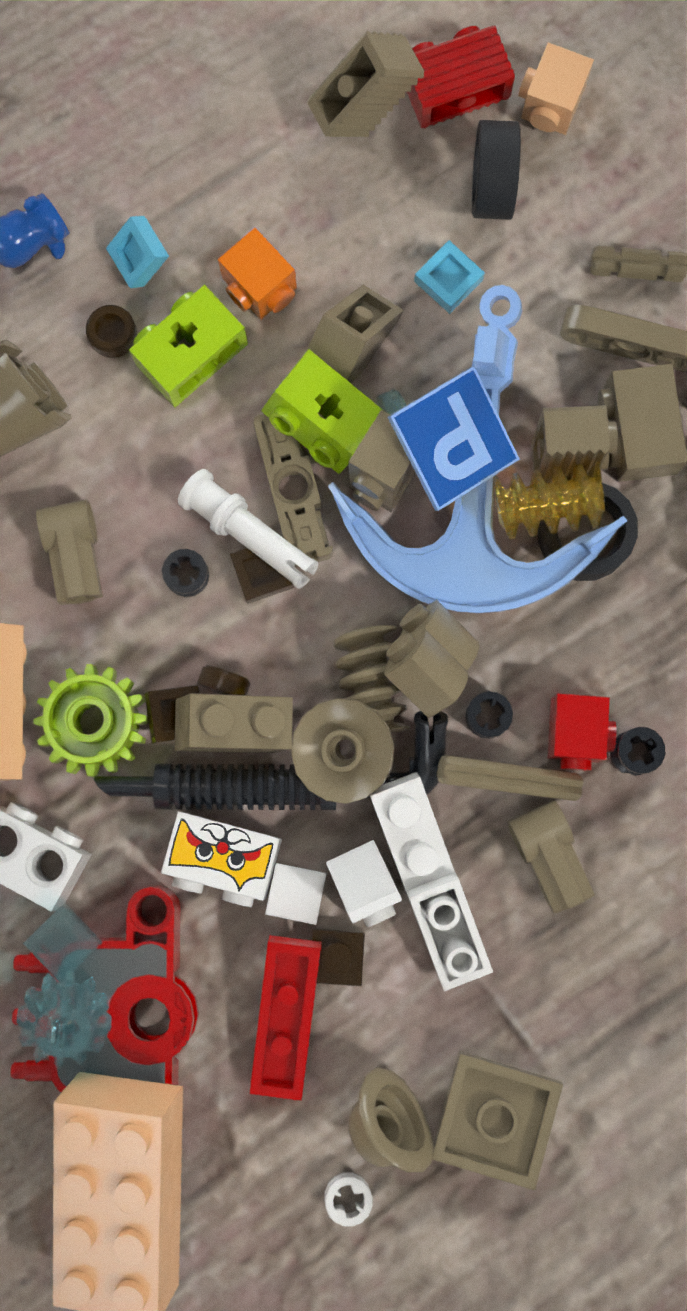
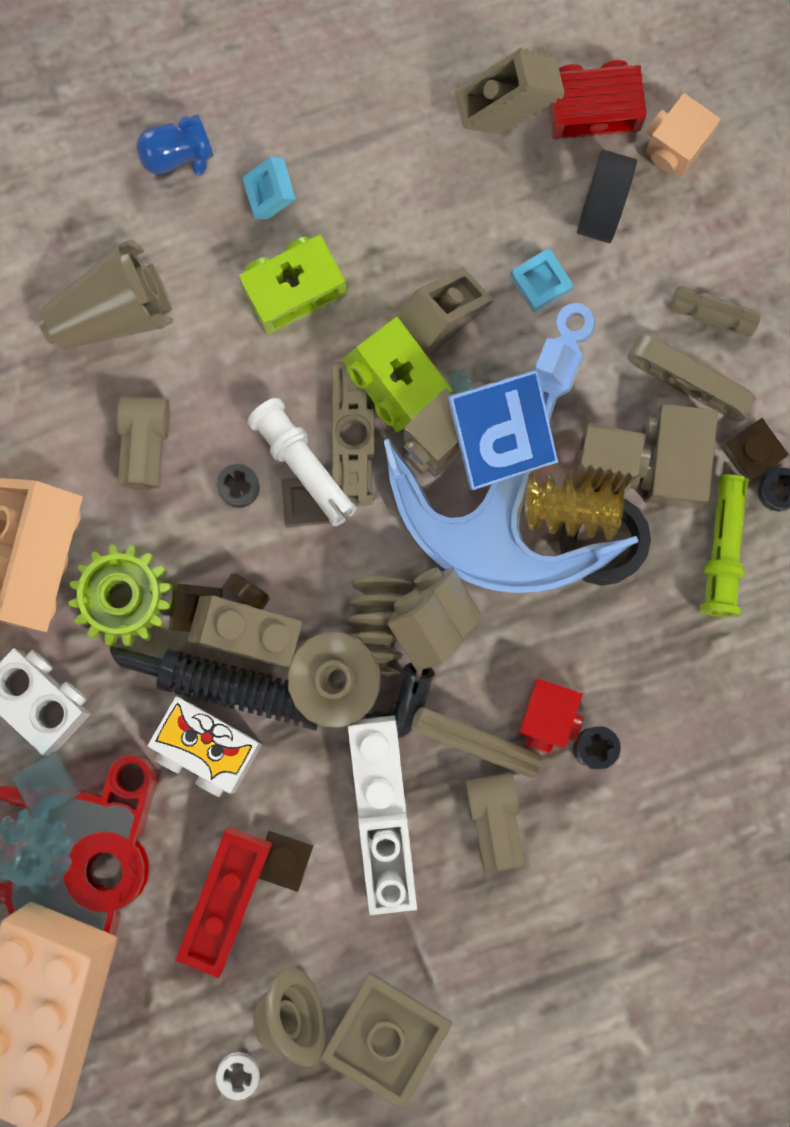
camera: 10 degrees right, 0 degrees up
dark brown tile [86,305,137,358] -> none
orange brick [218,228,297,320] -> none
white tile [265,863,327,925] -> none
white slope [326,840,402,928] -> none
black bush [465,691,513,739] -> none

